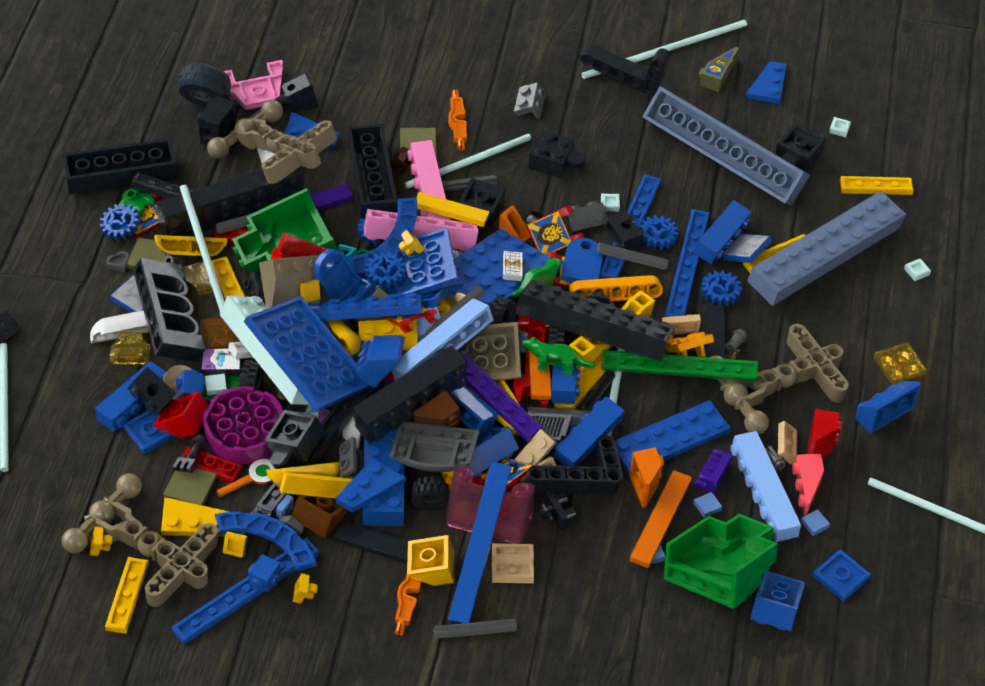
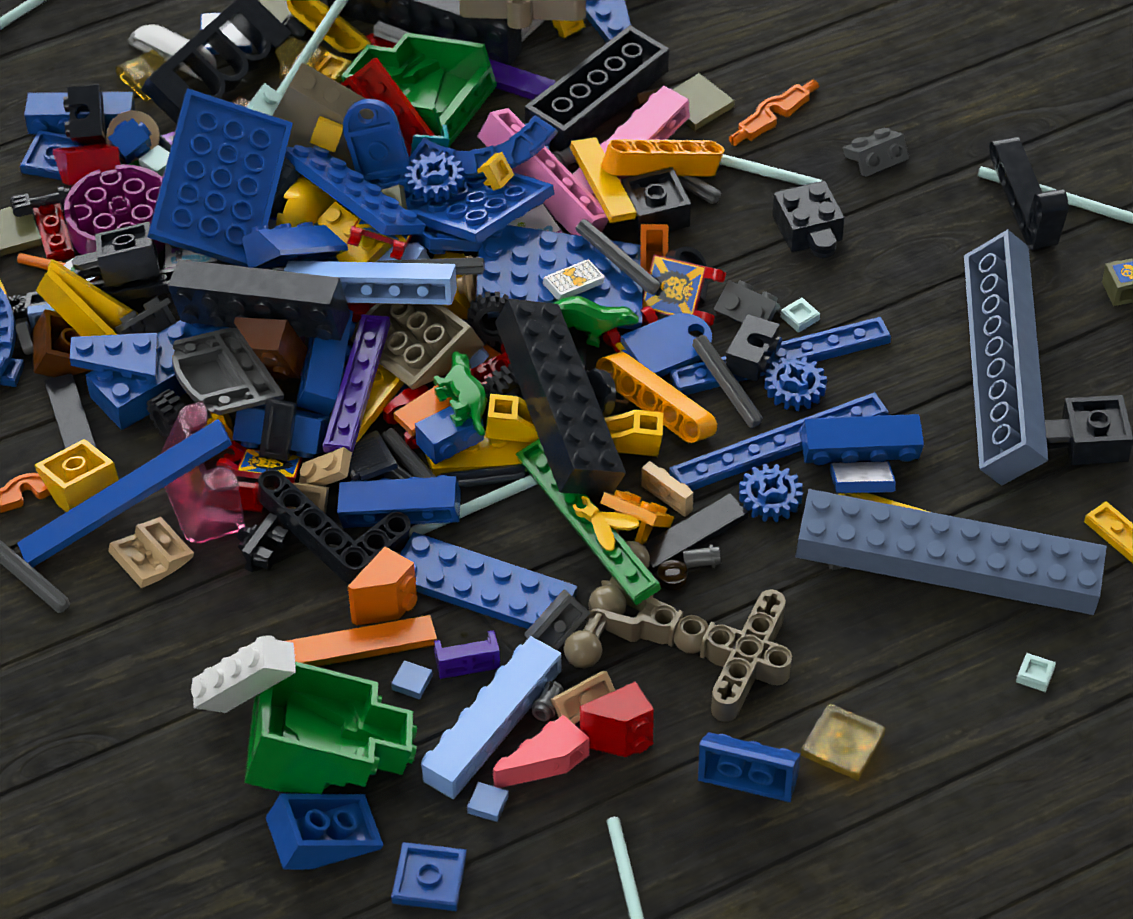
camera: 55 degrees right, 0 degrees up
none -> white brick [191,636,296,713]
none -> black tile [259,398,297,461]
none -> dark grey slope [524,590,590,651]
none -> yellow piece [573,496,639,552]
none -> dark grey axle [576,219,660,295]
none -> light orange beam [601,139,724,176]

